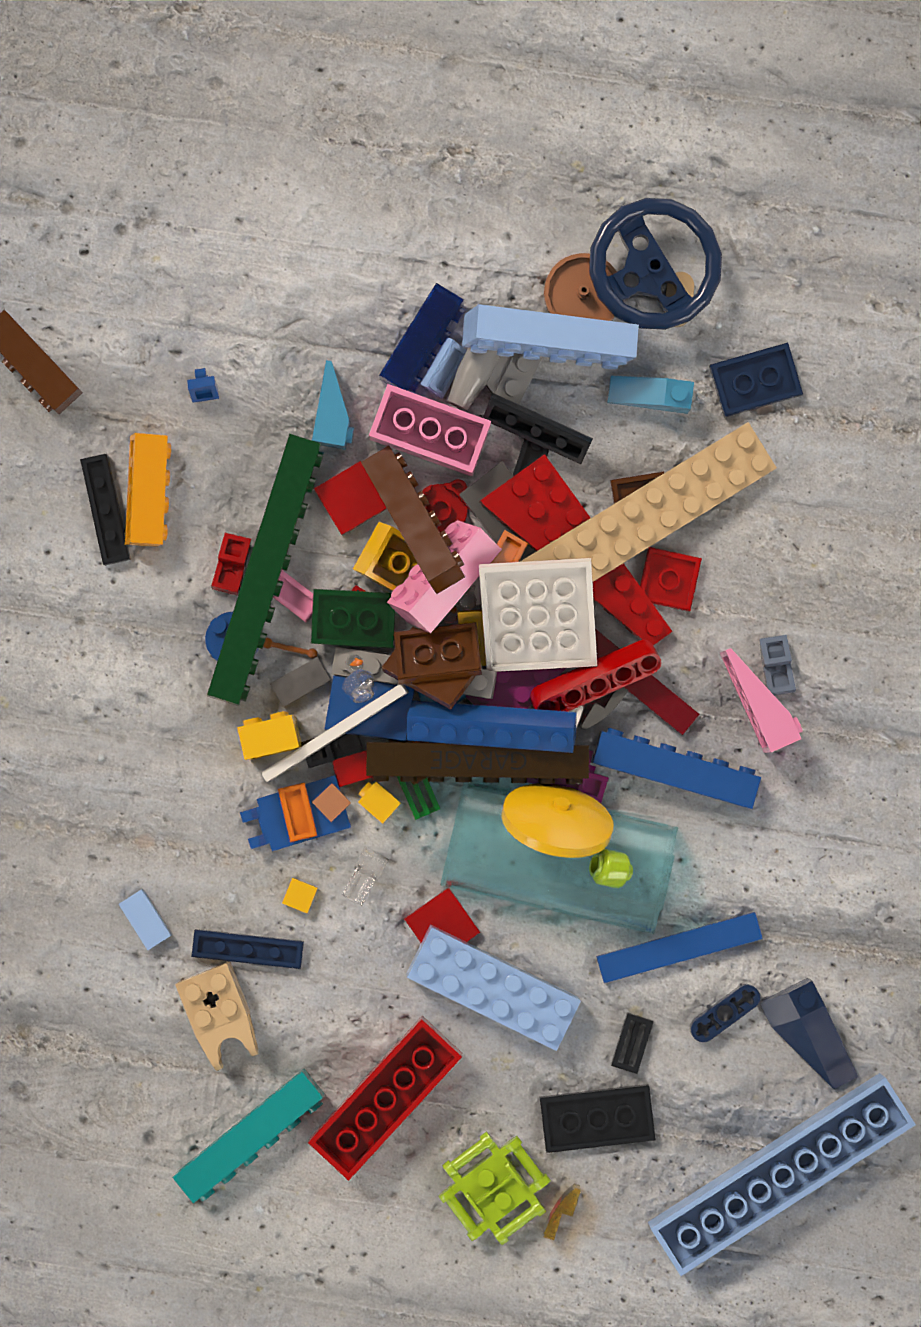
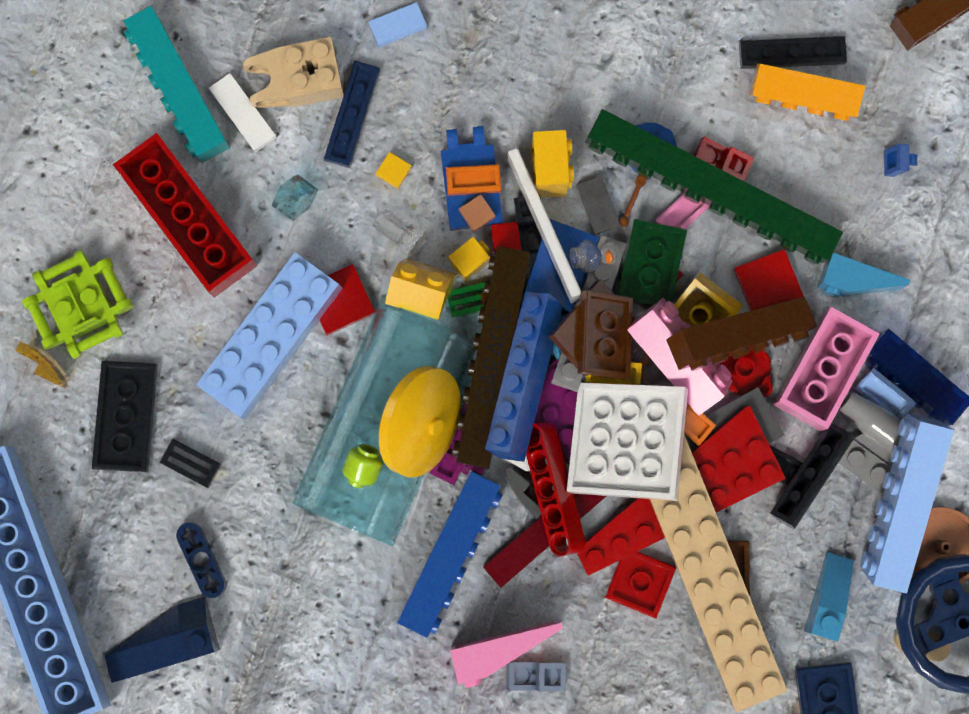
camera: 95 degrees right, 5 degrees down
blue tile [596,912,763,983] -> none
none -> white tile [209,73,277,153]
none -> clear light blue brick [271,174,319,221]
none -> yellow slope [385,258,457,320]

